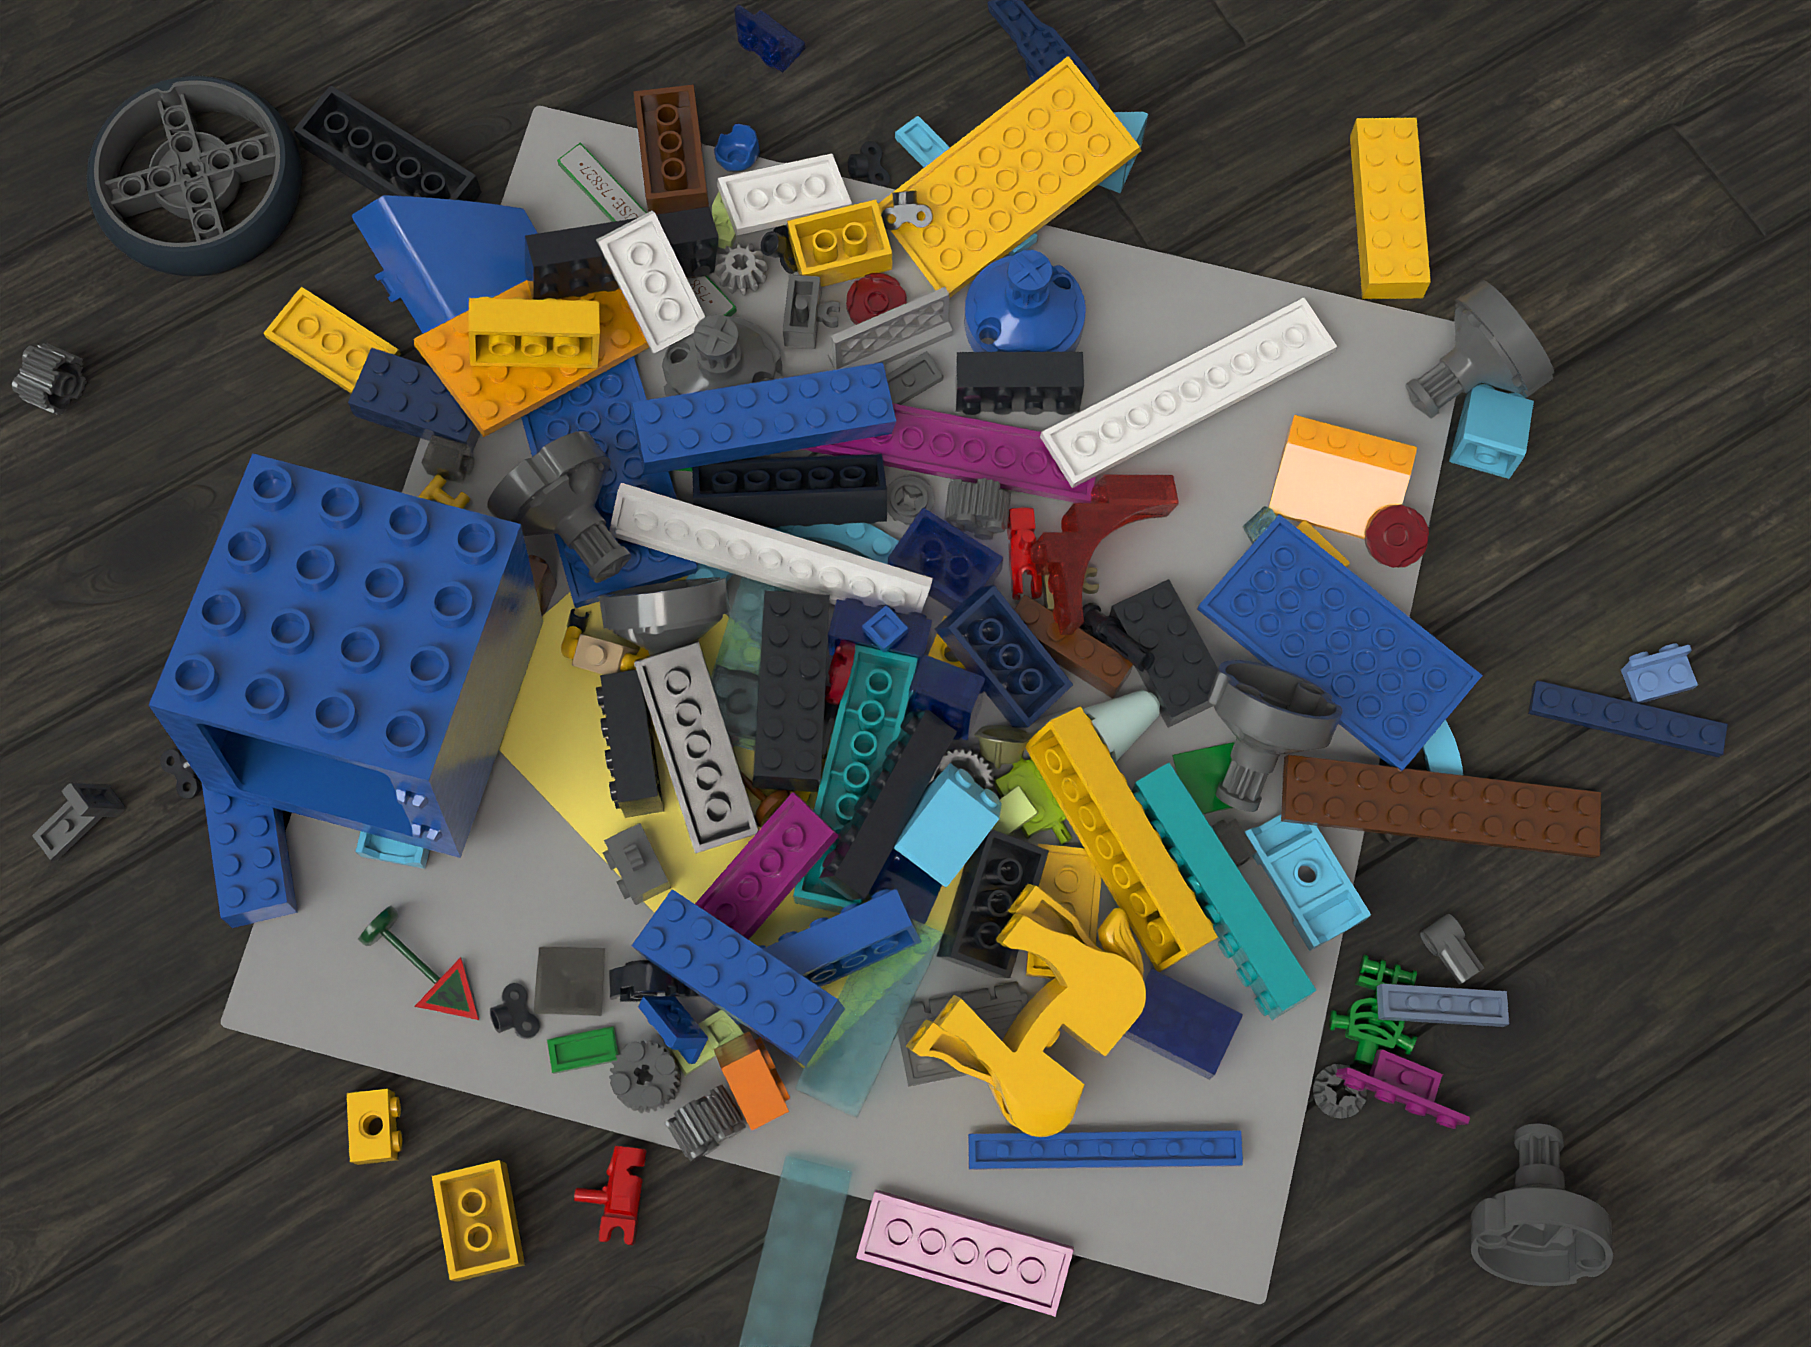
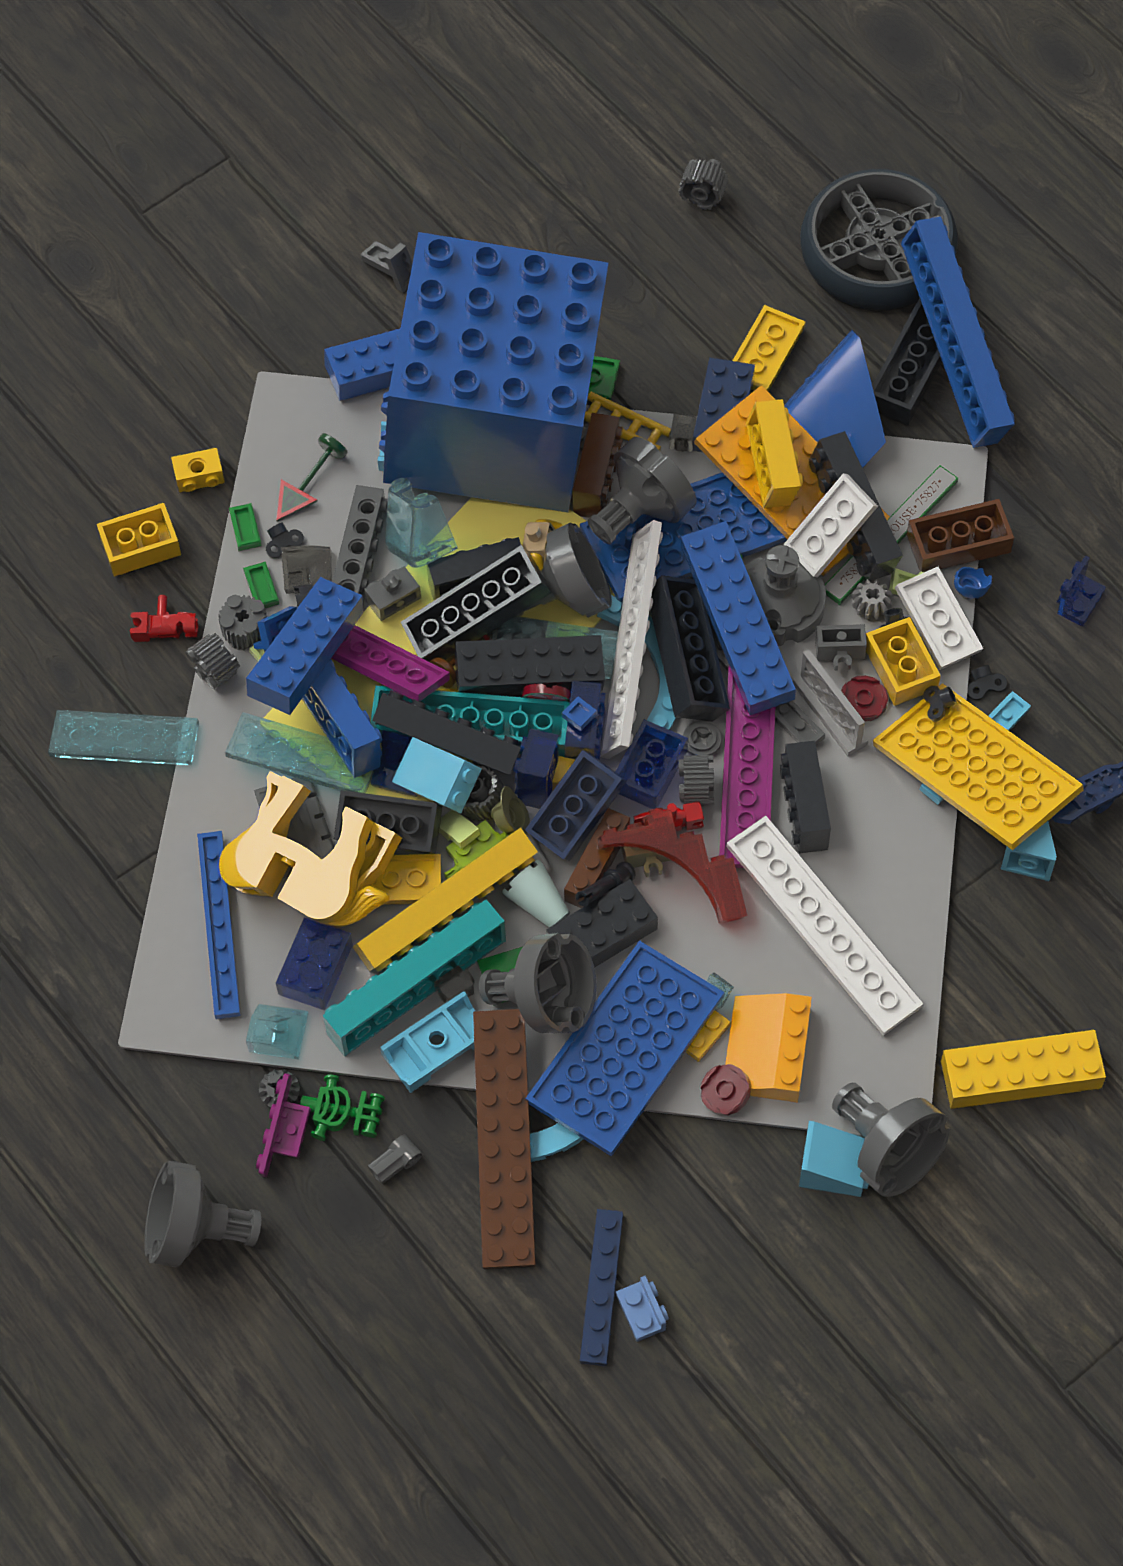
camera: 85 degrees right, 10 degrees down
orange brick [713,1031,791,1131] -> none
plate [856,1189,1074,1317] -> none
blue piece [964,250,1086,352] -> none
sand blue plate [1377,984,1509,1027] -> none
none -> green tile [229,503,262,551]
none -> clear light blue slope [246,1004,309,1060]
none -> dark grey brick [332,485,388,605]
none -> clear light blue windscreen [385,478,458,568]
none -> blue brick [901,217,1015,448]

